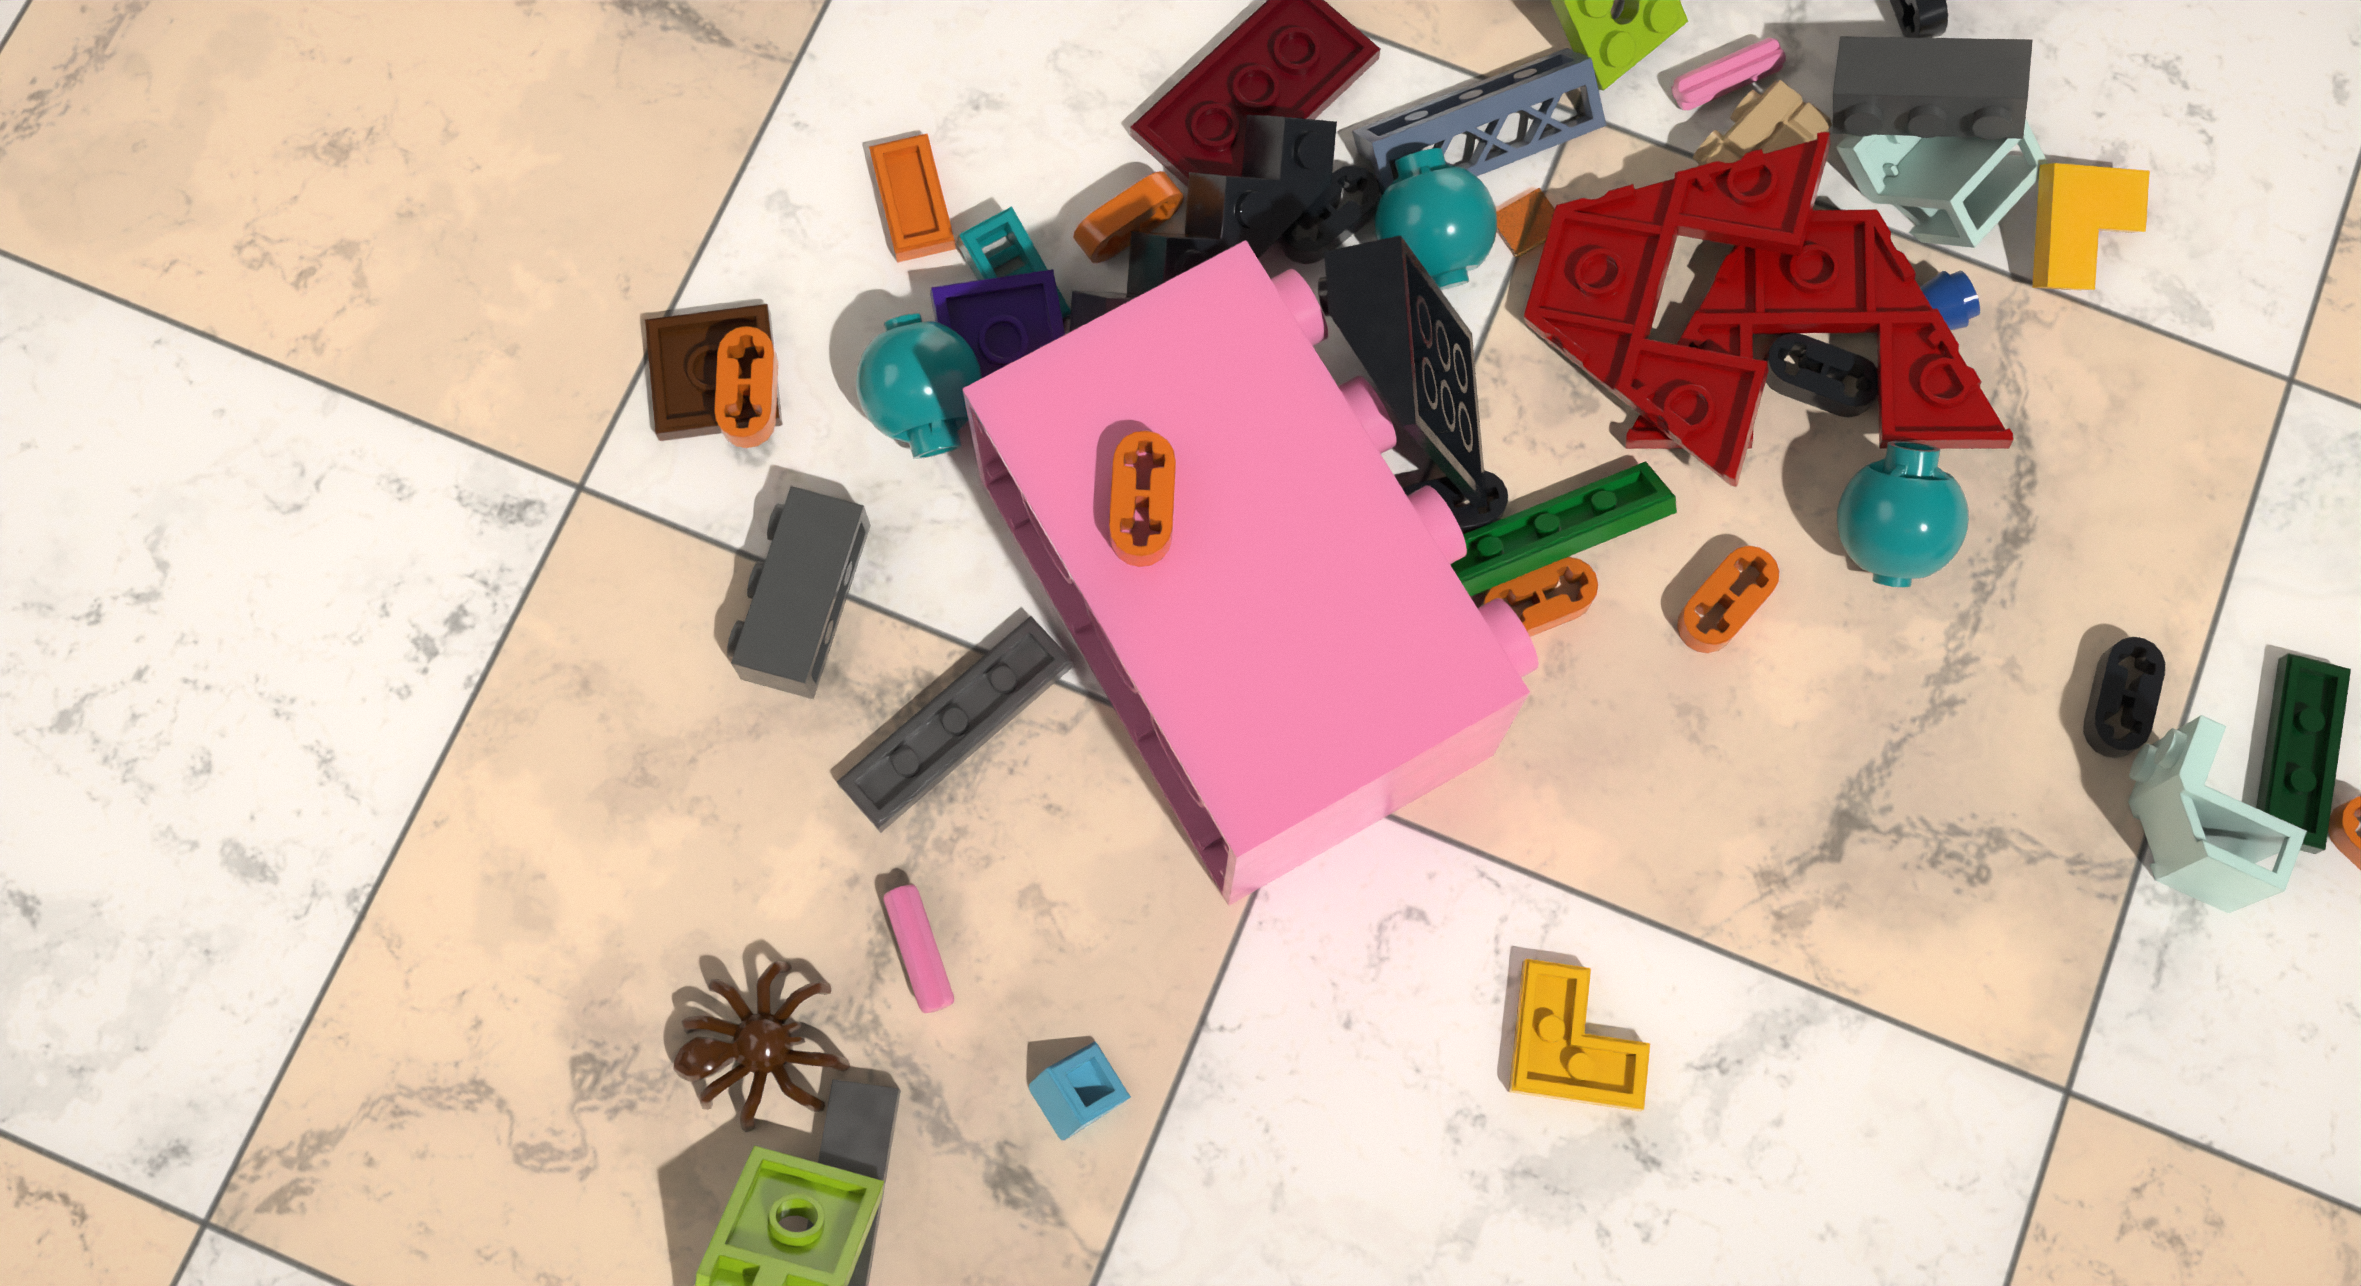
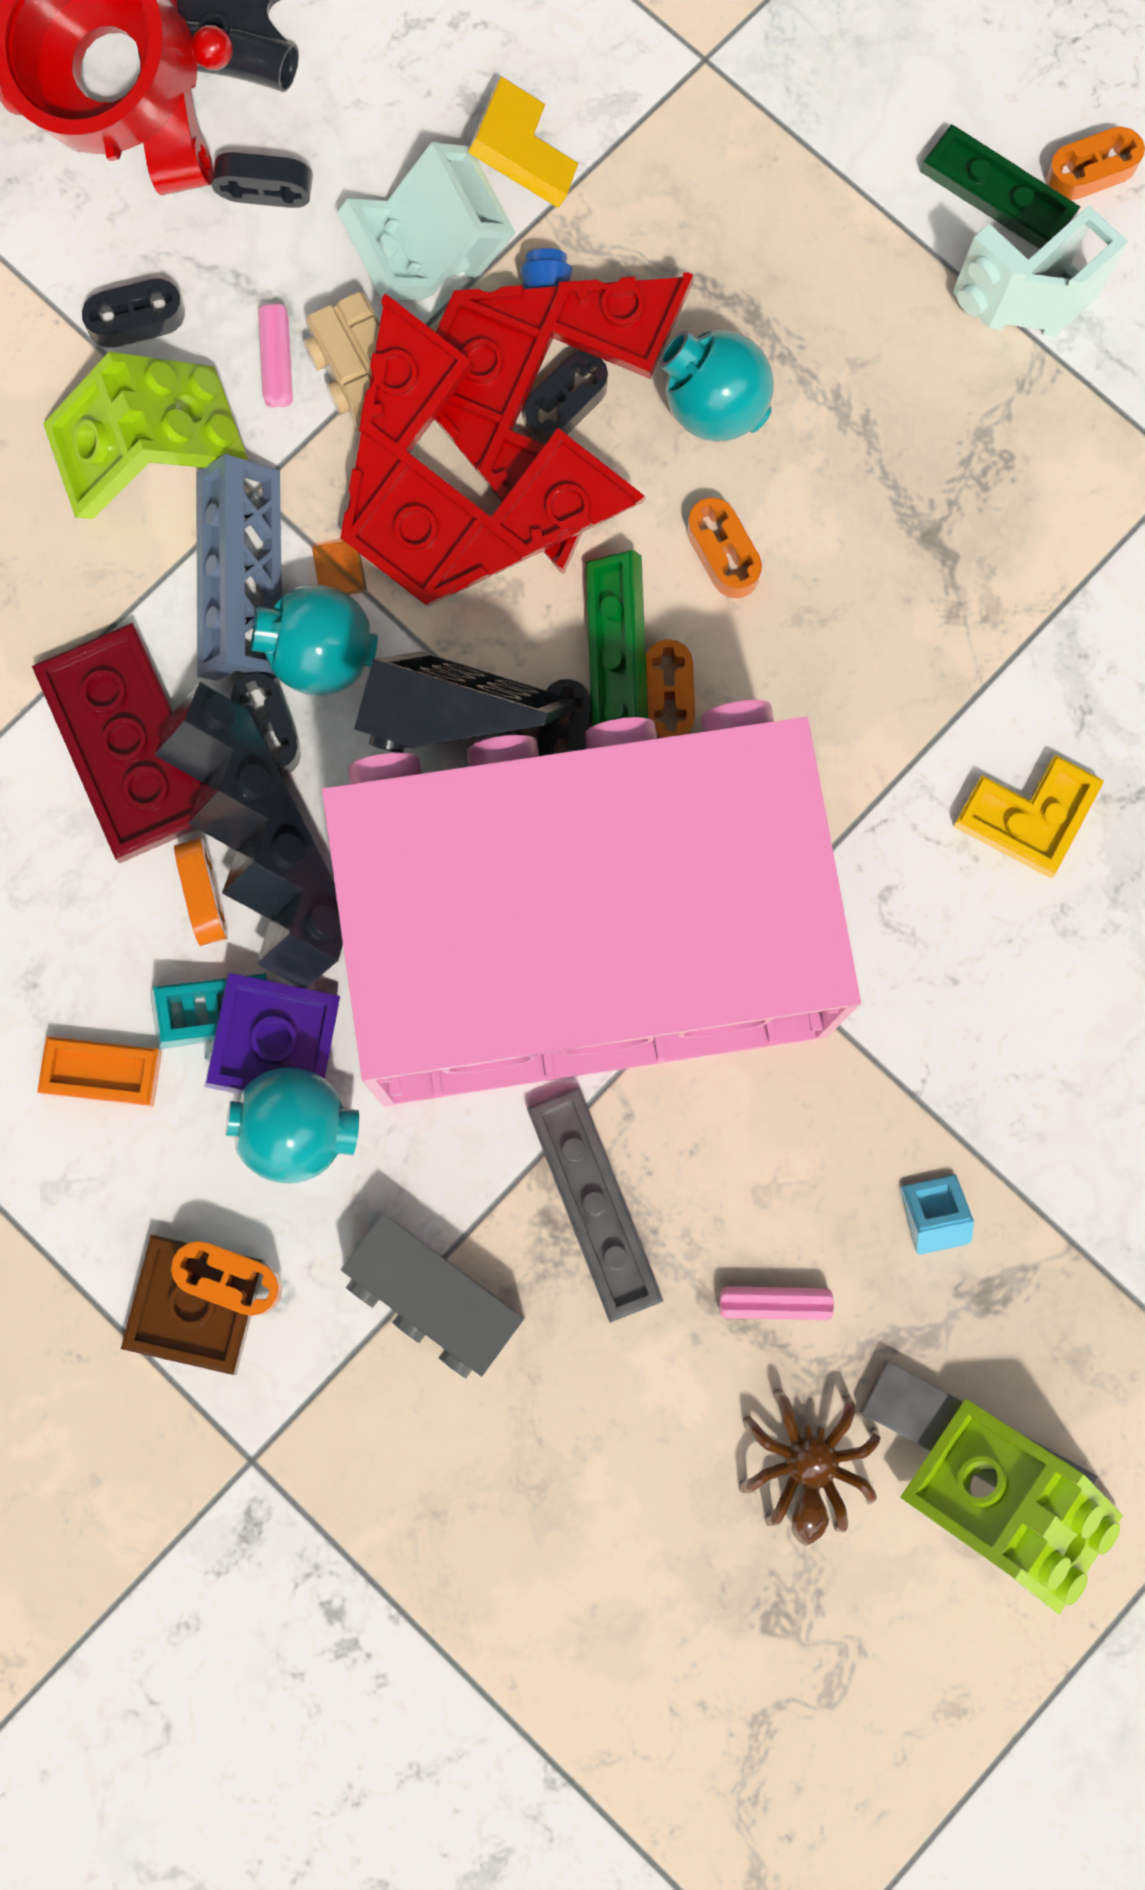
camera: 70 degrees left, 5 degrees up
orange beam [1109,430,1176,567] -> none
dark grey brick [1832,36,2033,140] -> none
black beam [2083,637,2165,758] -> none

